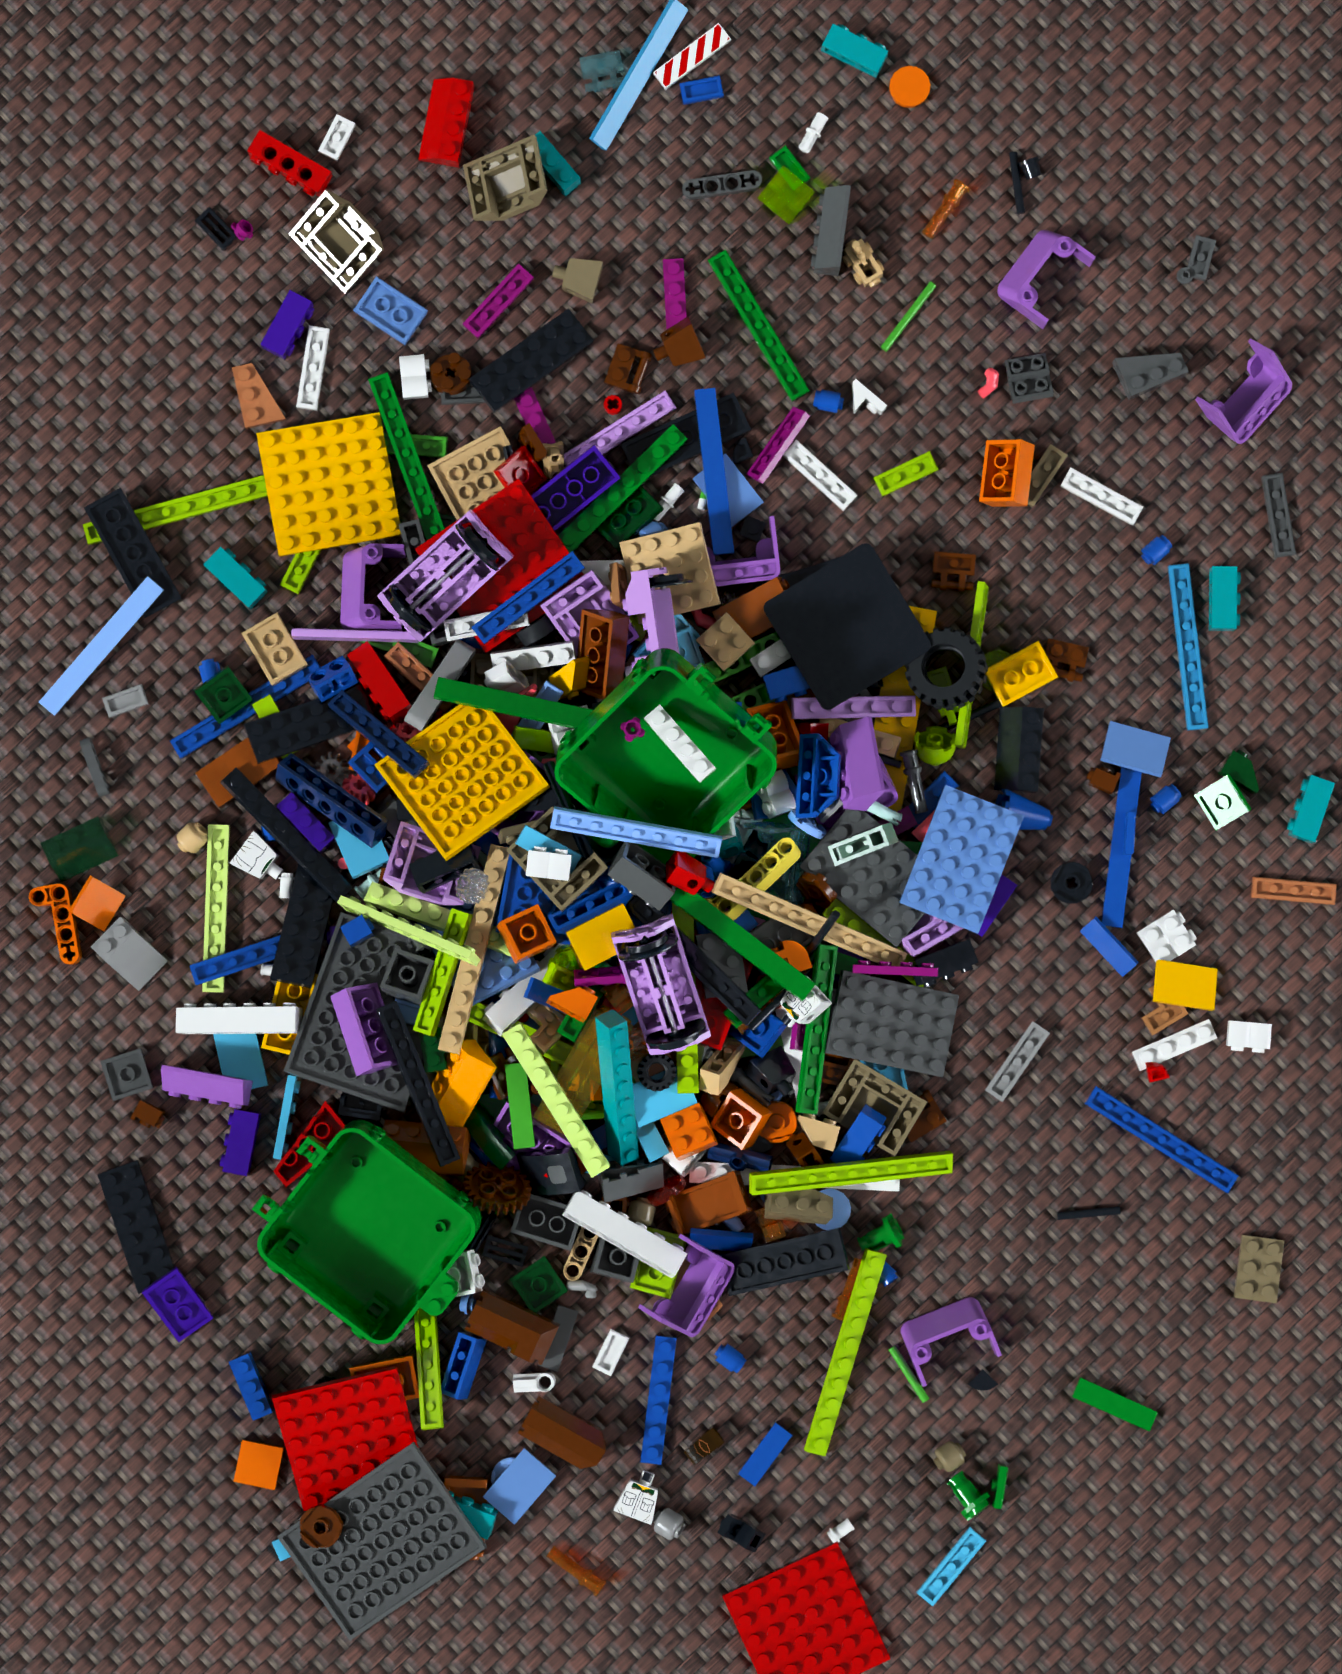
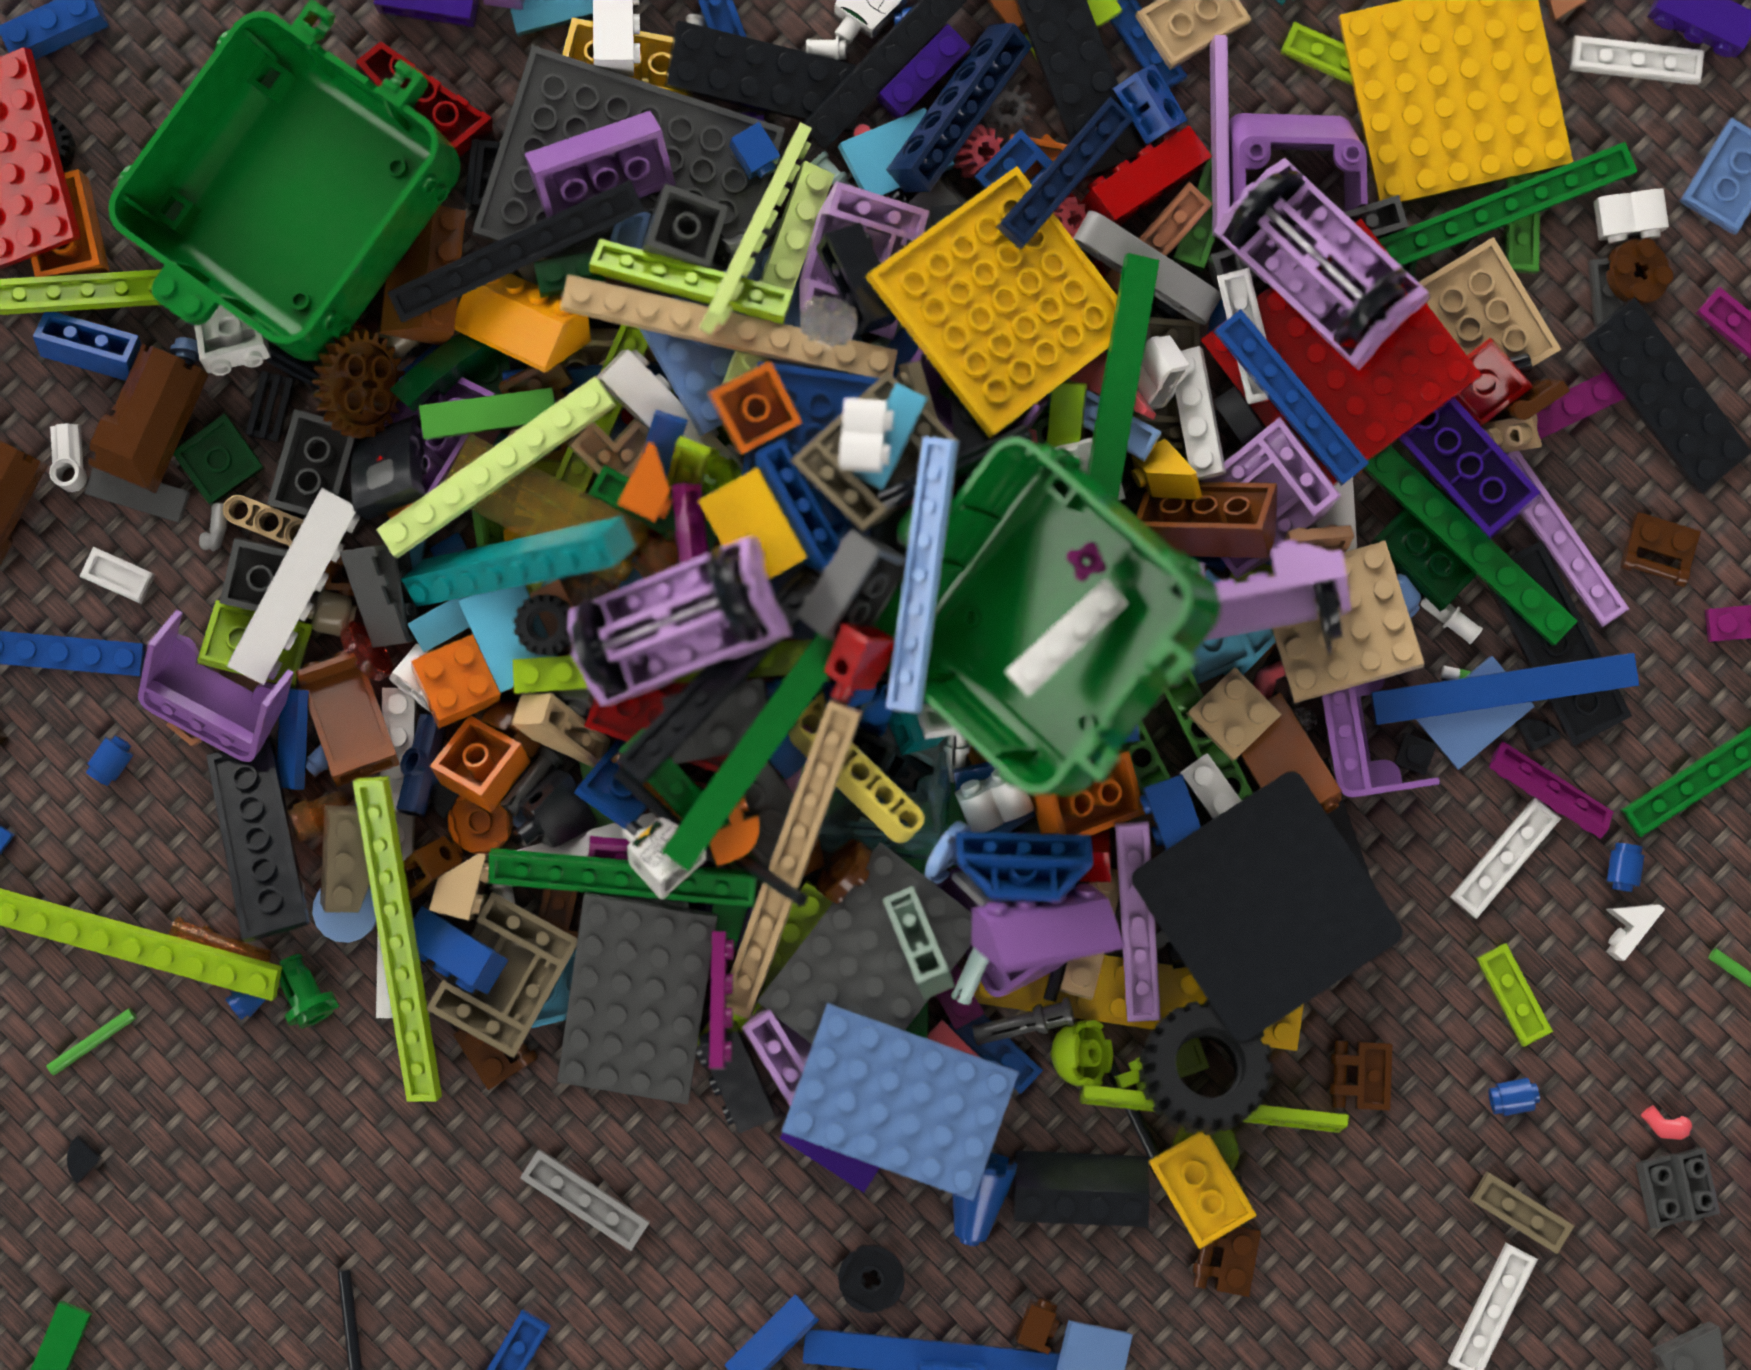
camera: 90 degrees right, 0 degrees up
medium azure plate [273,1075,301,1160] -> none
red bush [604,395,622,415] -> none
reddish brown torso [653,317,706,366] -> none
medium lavender windscreen [900,1297,1002,1387] -> none
orange brick [979,439,1035,507] -> none
none -> blue brick [1488,1078,1540,1116]

